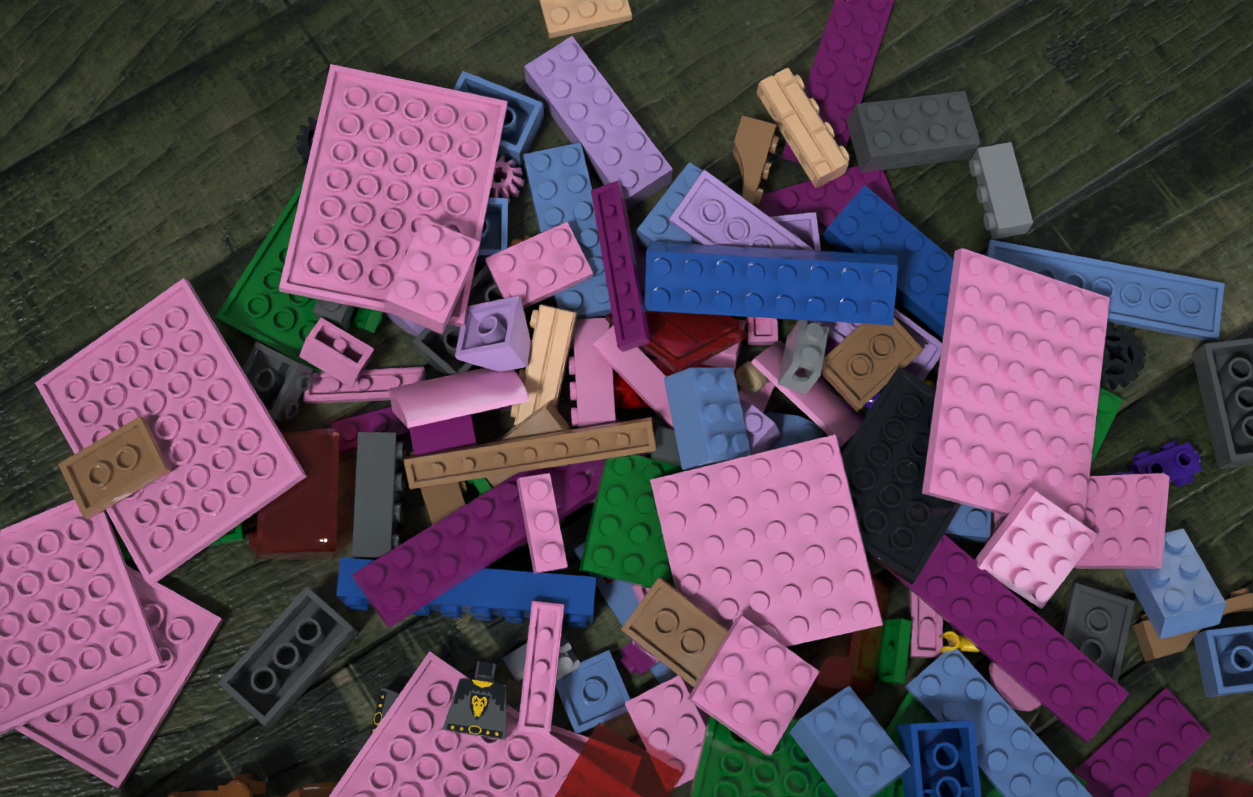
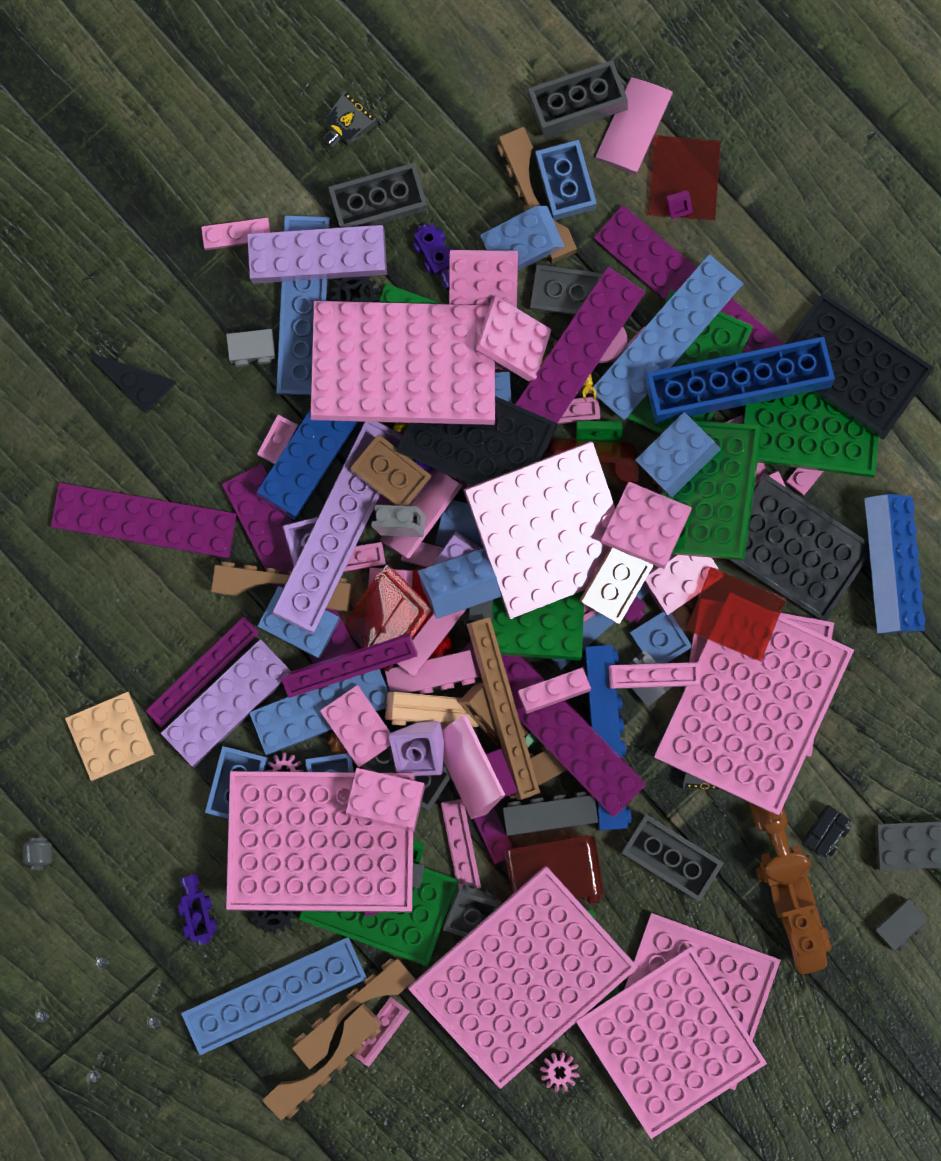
camera: 95 degrees left, 10 degrees up
medium nougat plate [58,416,171,519] -> none
bright pink brick [299,317,374,388] -> none
torso [443,661,507,740] -> none
blue brick [644,242,898,325] -> none
tan tile [736,361,767,393] -> none
light nougat brick [757,68,849,188] -> none
dark grey brick [846,91,981,173] -> none
light grey brick [969,142,1033,239] -> none
none -> black wing [91,354,177,414]
none -> magenta plate [146,617,260,727]
none -> dark purple brick [178,875,218,945]
none -> medium blue plate [181,937,367,1055]
none -> bright pink plate [202,218,270,250]
none -> light grey brick [227,329,276,367]
none -> lavender brick [248,225,387,284]
none -> bright pink plate [257,415,298,464]
none -> medium nougat arch [262,1003,382,1121]
none -> medium nougat arch [292,958,416,1069]
none -> bright pink plate [351,997,410,1067]
none -> bright pink gear [540,1052,579,1092]

